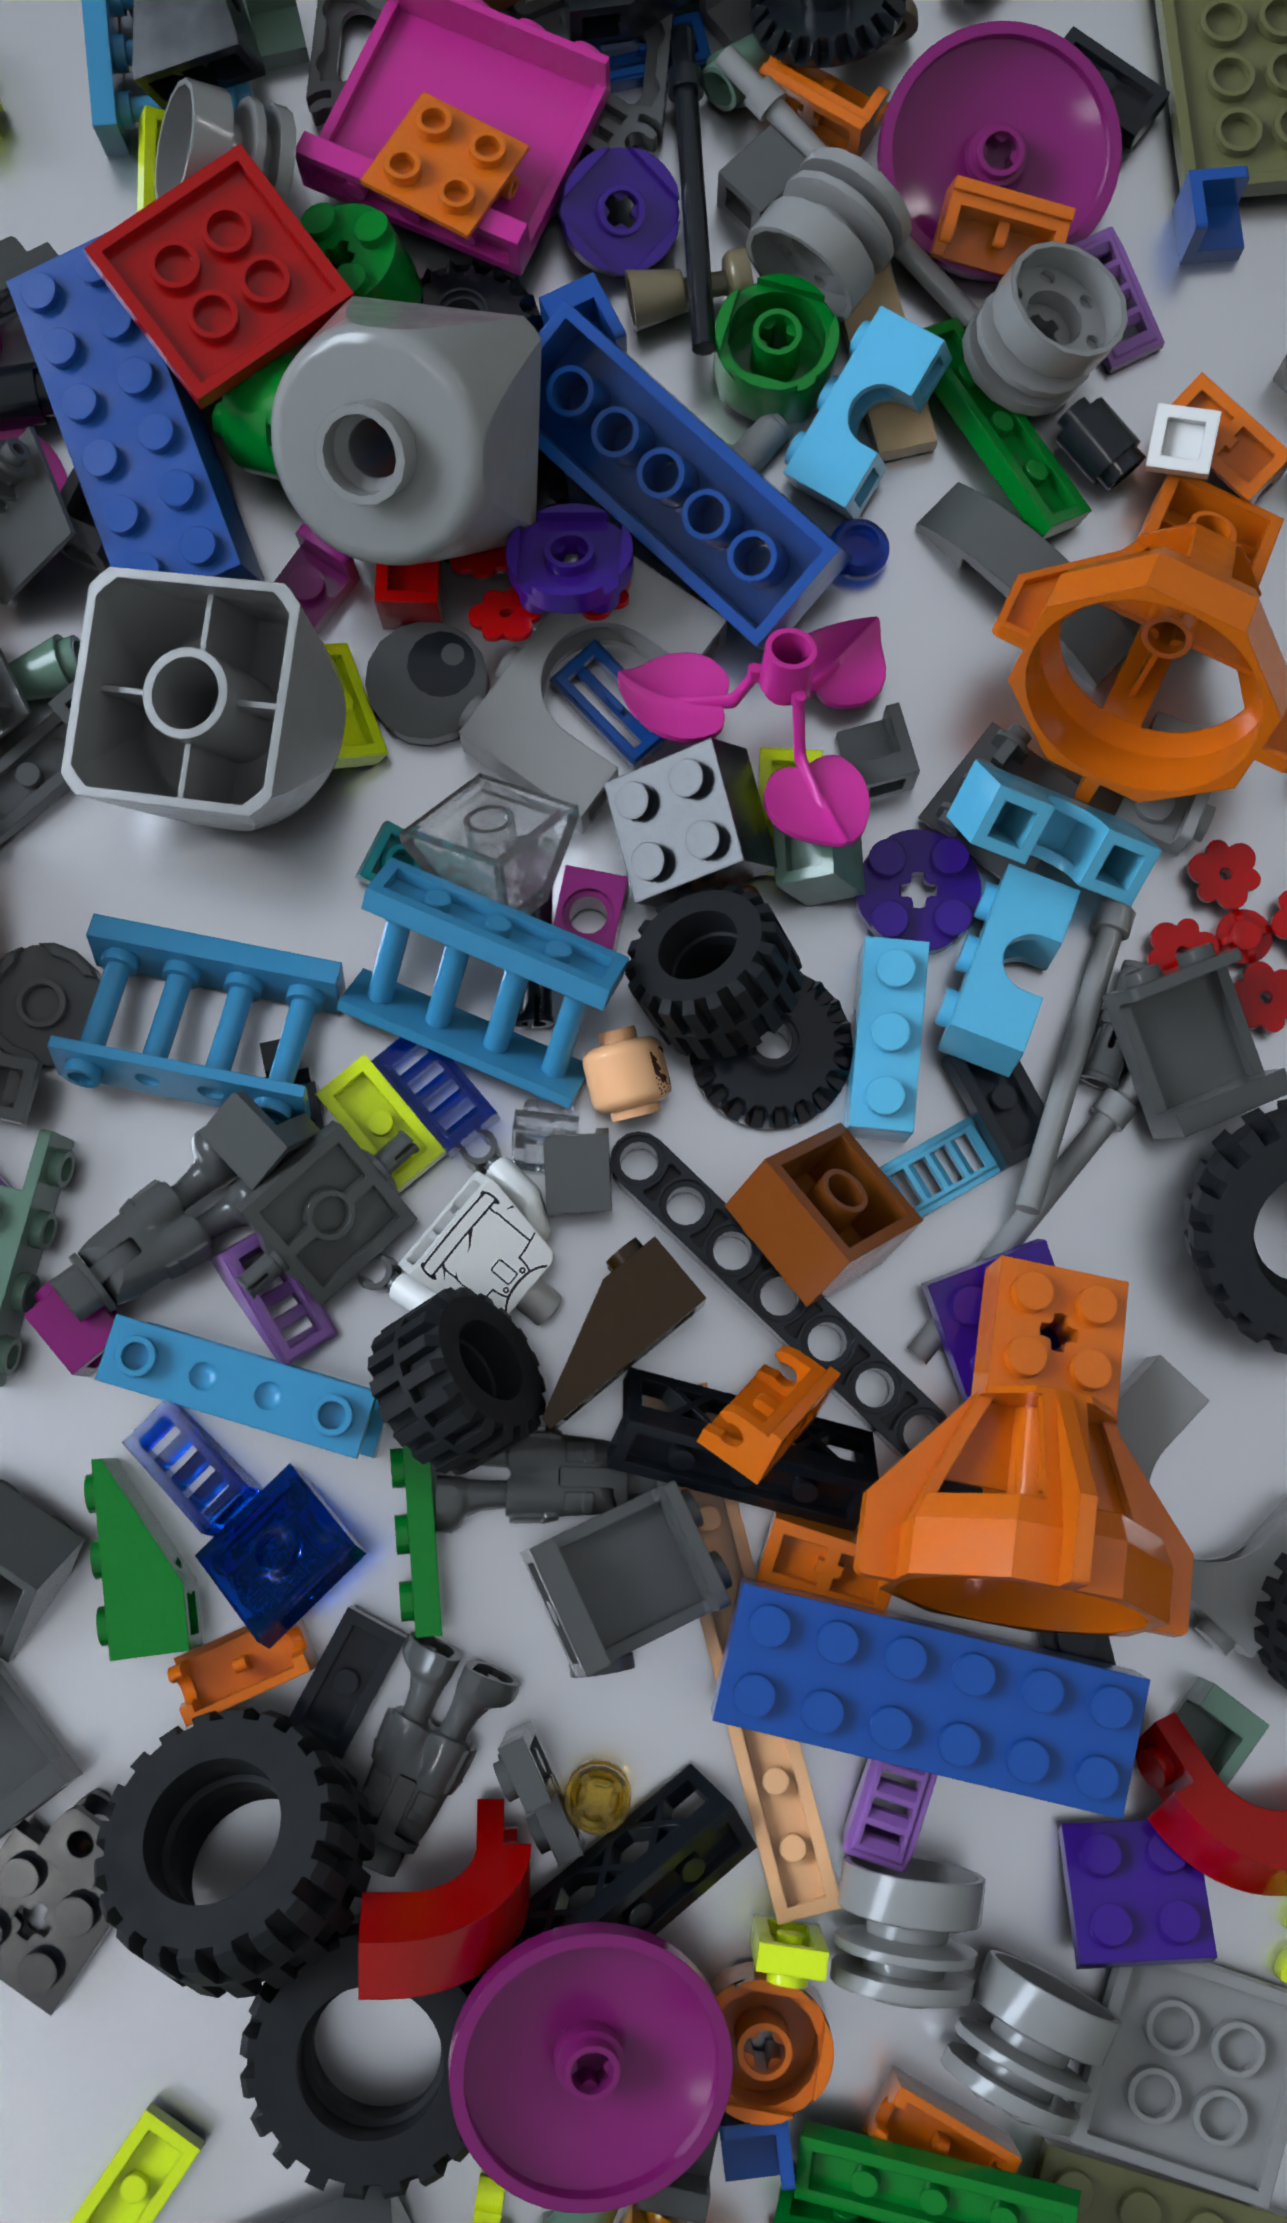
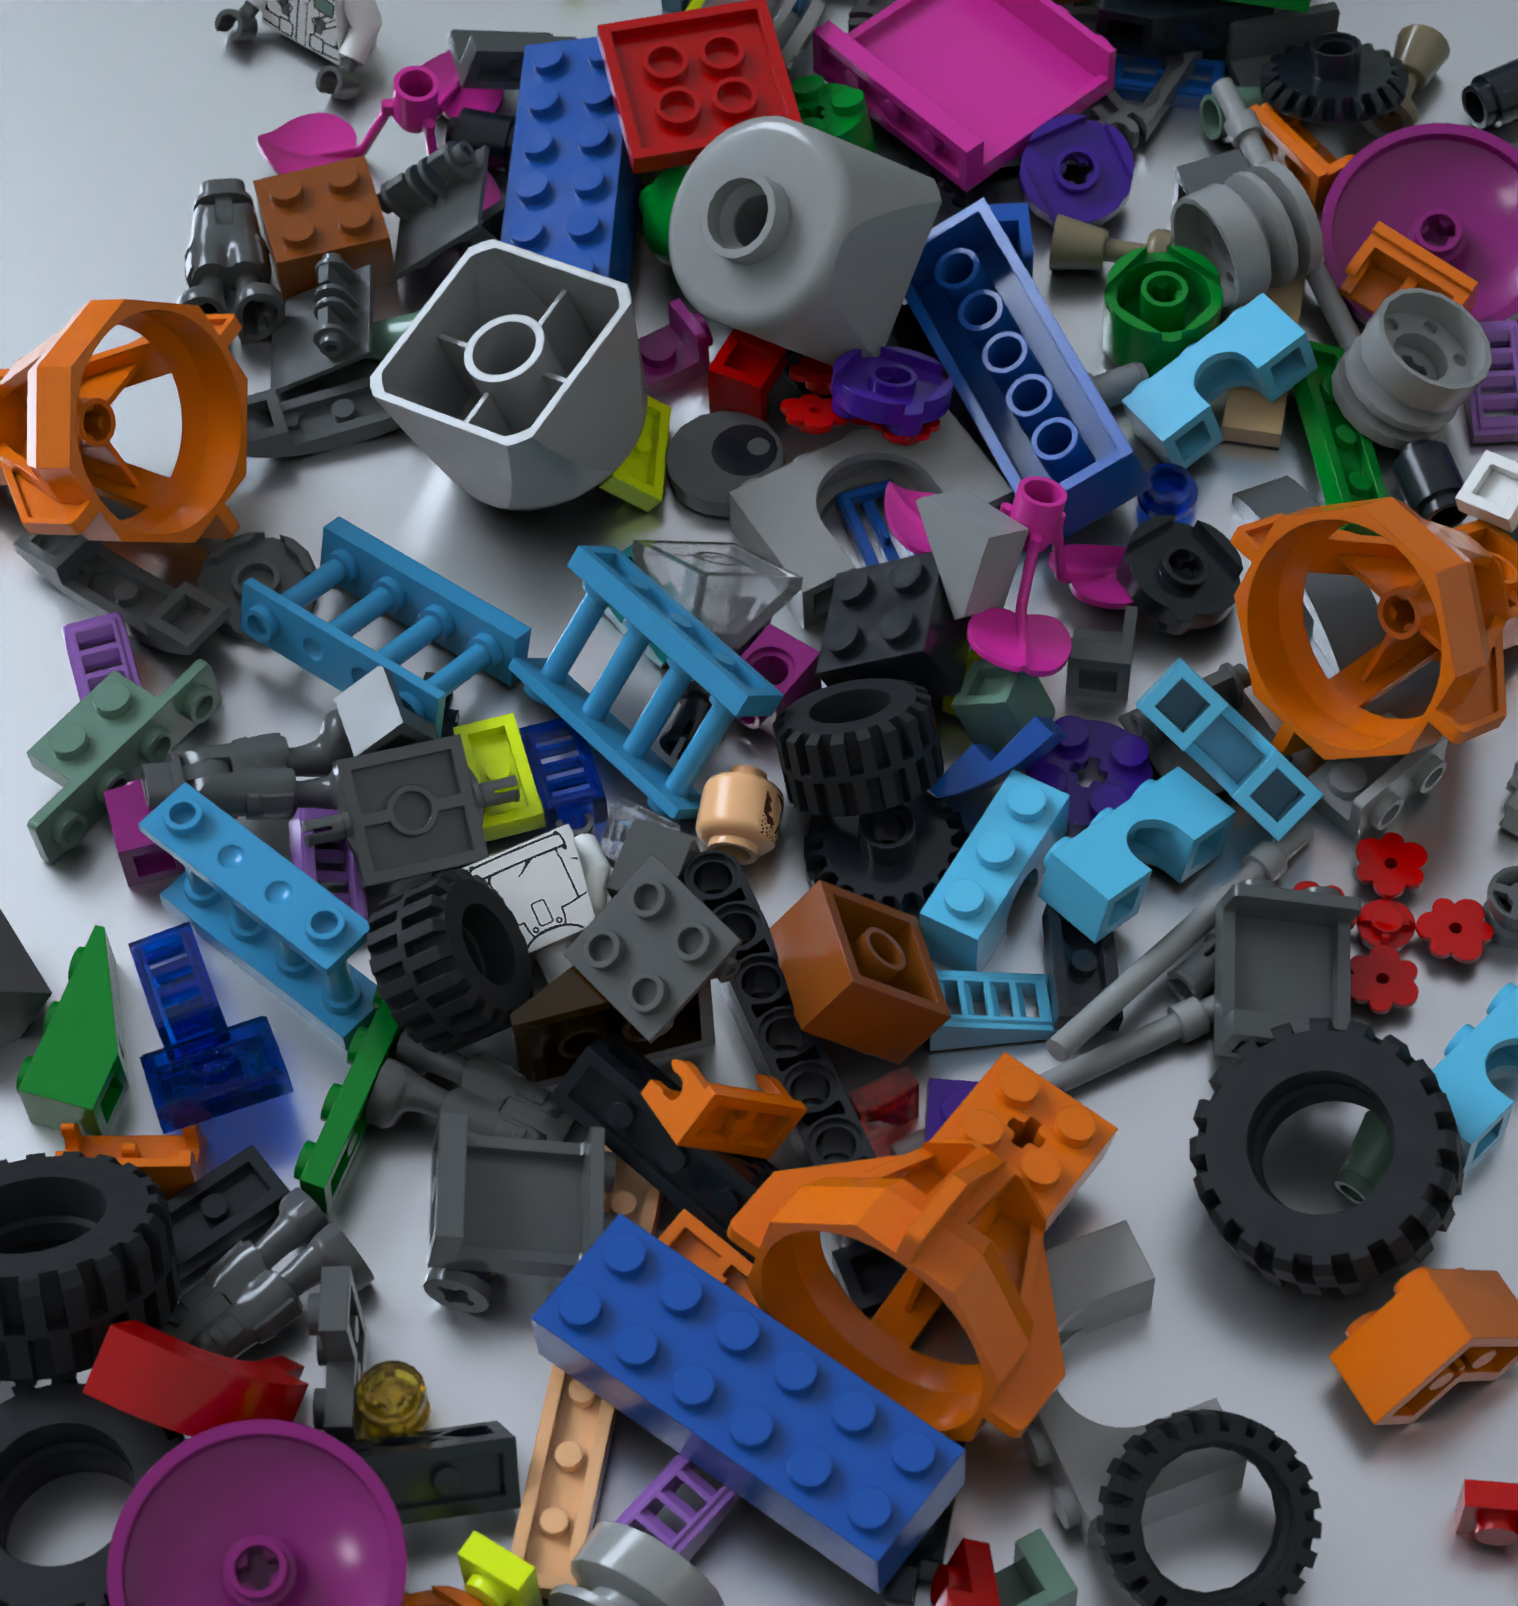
camera: 25 degrees right, 25 degrees down
orange hinge [360,91,530,240] -> none
black bar [667,24,717,356] -> none
none -> dark grey hinge [562,854,743,1043]
none -> clear red tile [849,1066,919,1142]
none -> light grey slope [915,489,1029,620]
none -> blue slope [929,716,1067,799]
none -> black plate [1116,515,1243,635]

